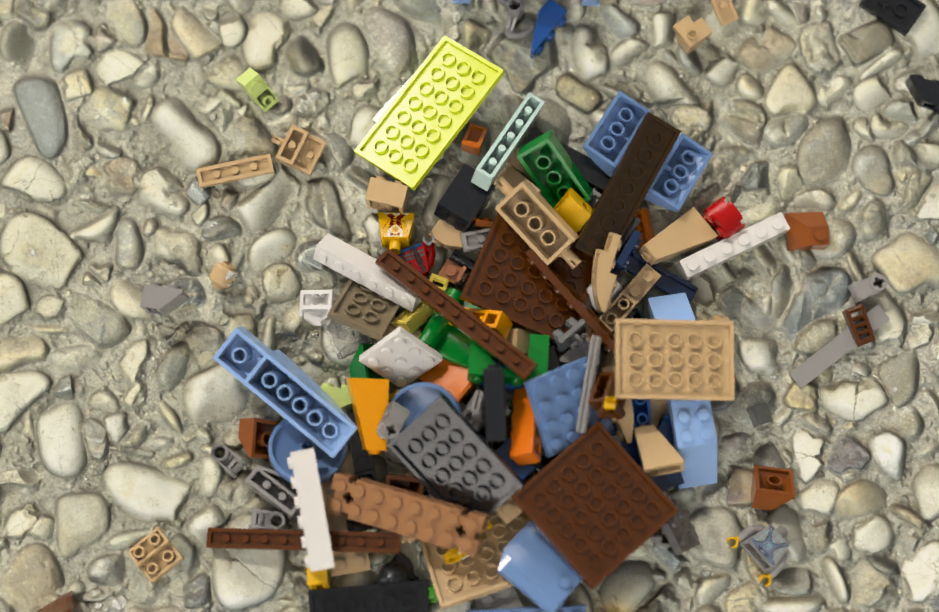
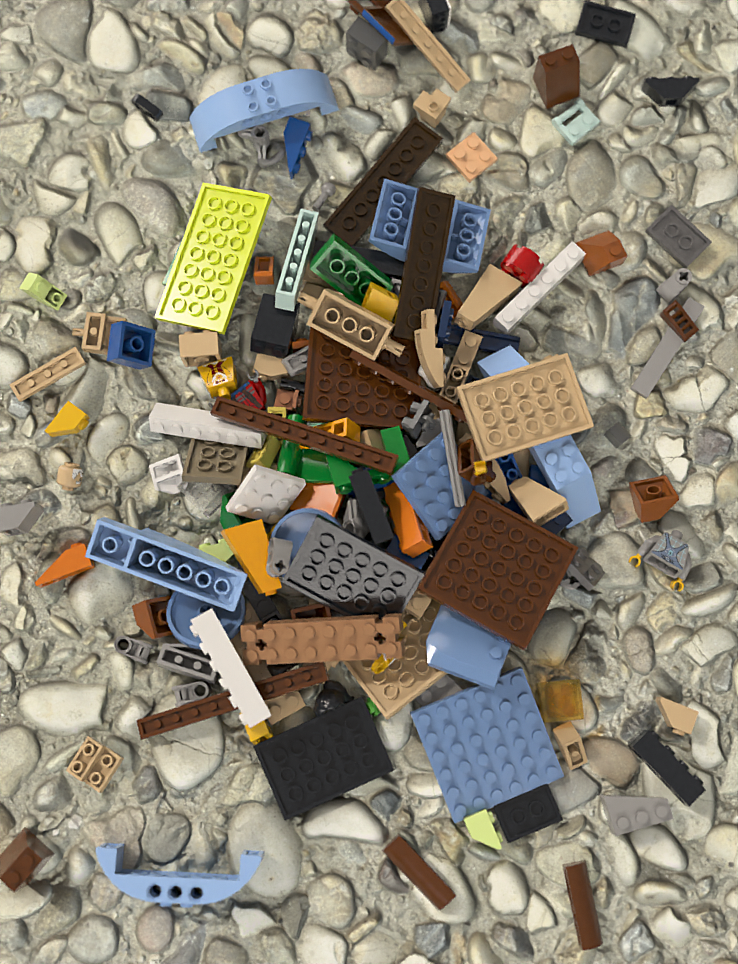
camera: 20 degrees left, 0 degrees up
none -> orange slope [35,542,96,588]
none -> yellow slope [44,401,90,437]
none -> blue brick [107,321,156,370]
none -> light grey bar [312,182,336,212]
none -> dark brown plate [323,117,443,246]
none -> light nougat plate [446,132,498,183]
none -> reddish brown slope [532,44,580,109]
none -> light aqua plate [551,98,600,146]
none -> flat silver plate [645,205,712,268]

